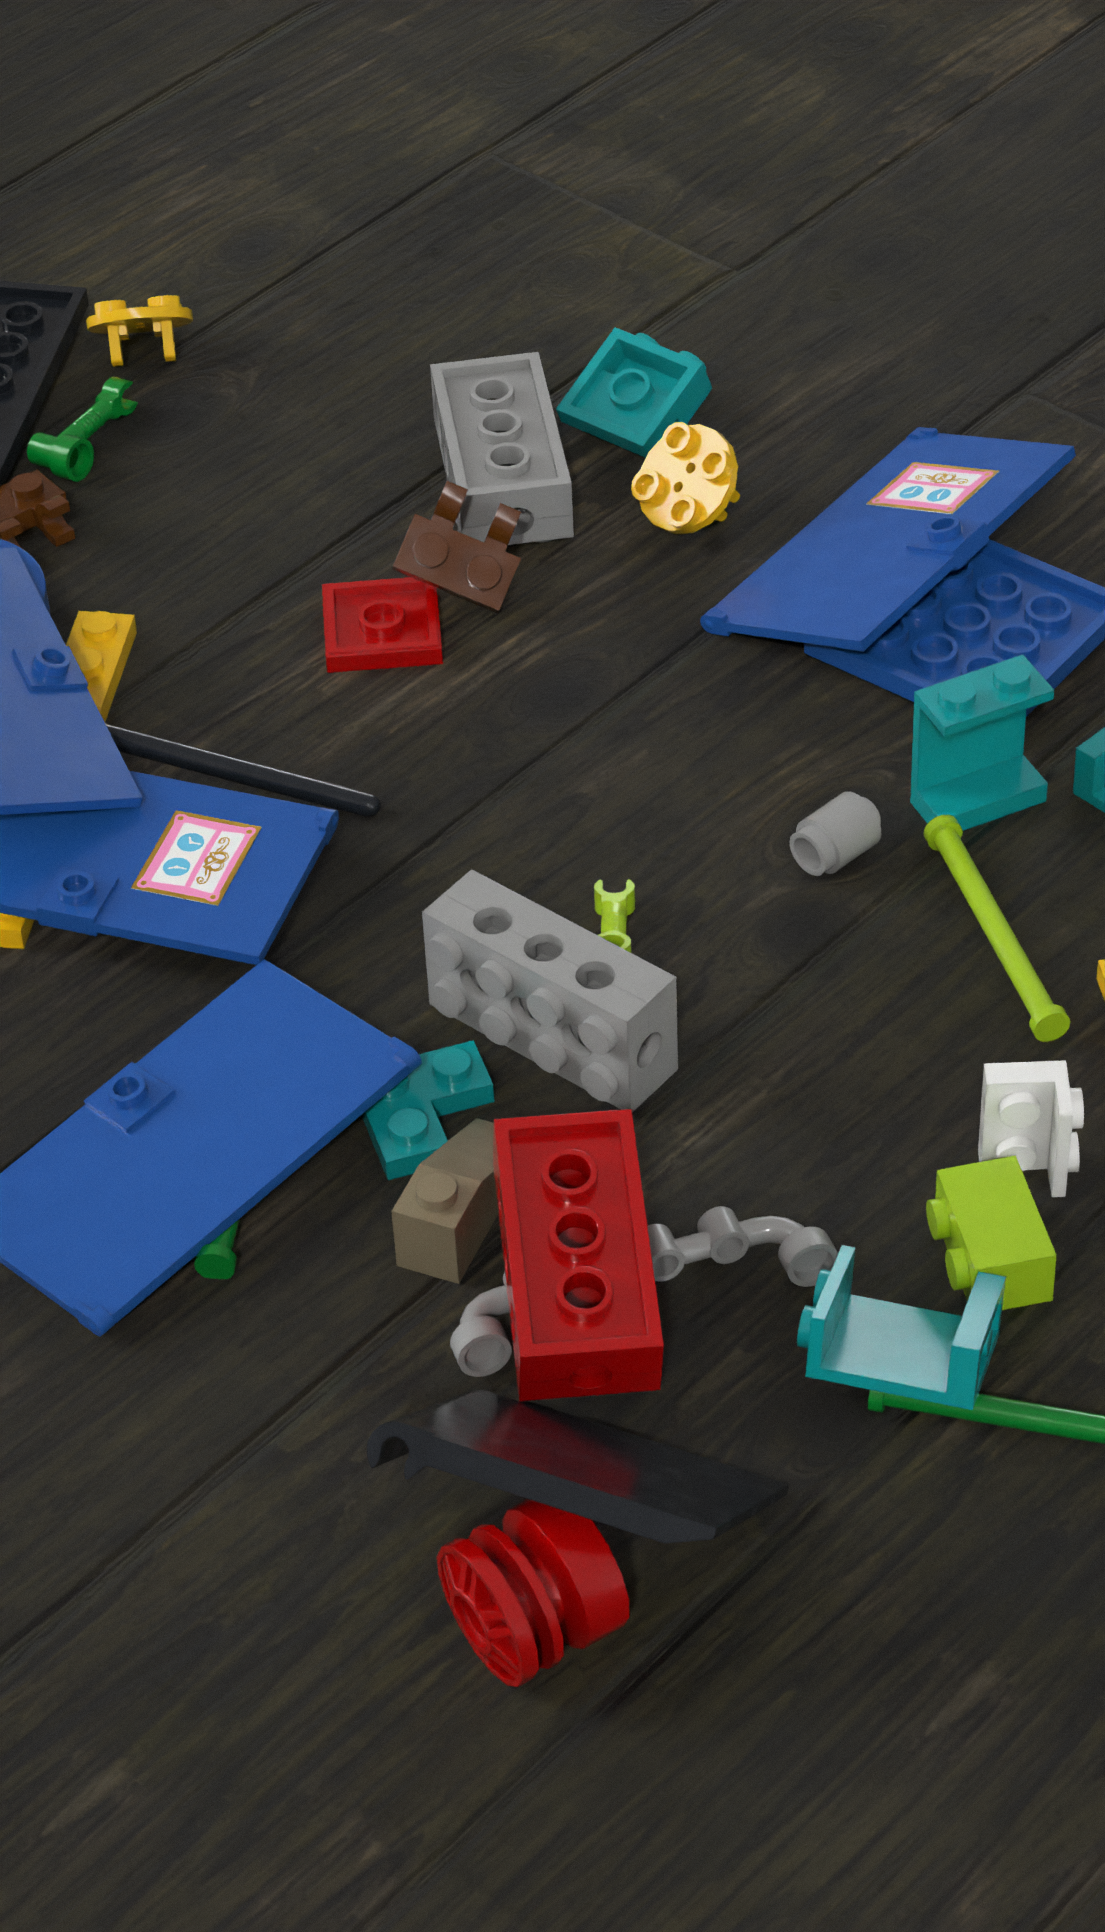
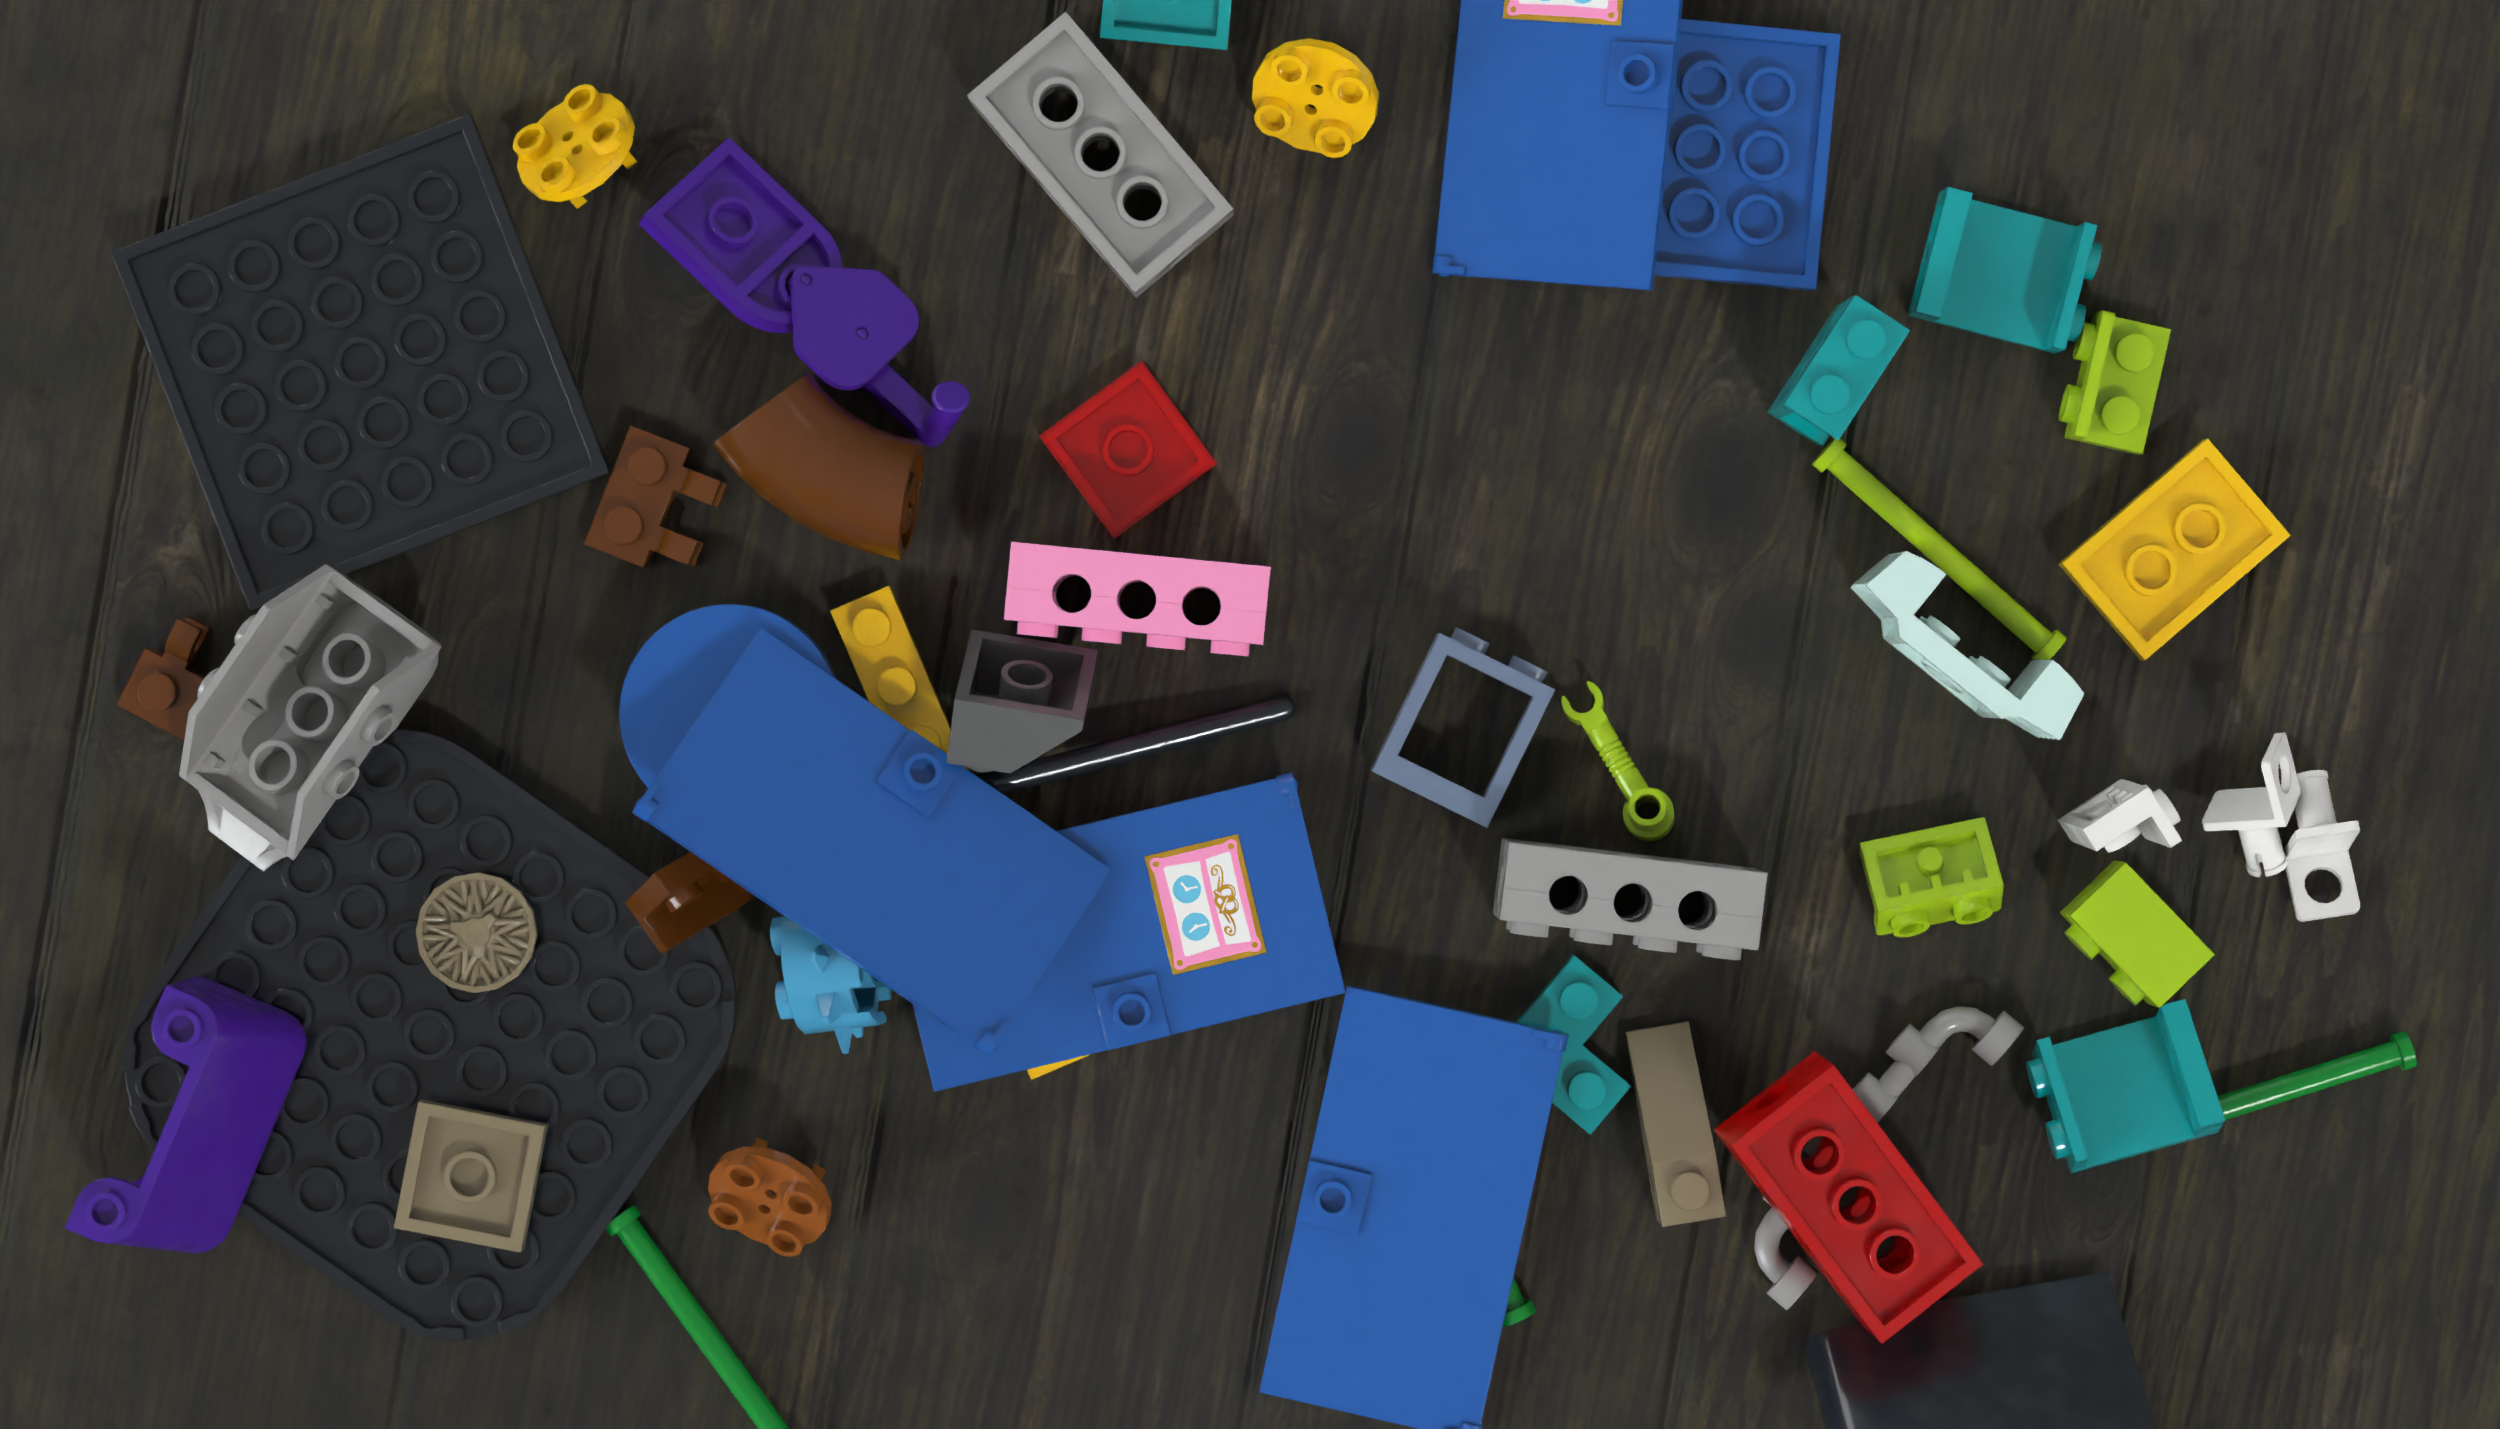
camera: 40 degrees left, 45 degrees up
green brick [27,377,138,482] -> none
reddish brown plate [392,481,521,613] -> none
light grey brick [790,791,881,876] -> none
none -> dark purple plate [639,137,970,448]
none -> reddish brown brick [712,373,924,561]
none -> dark grey slope [946,629,1098,774]
none -> bright pink brick [1004,542,1271,656]
none -> sand blue window [1370,627,1555,828]
none -> light aqua plate [1850,551,2084,740]
none -> lime bracket [1859,817,2004,937]

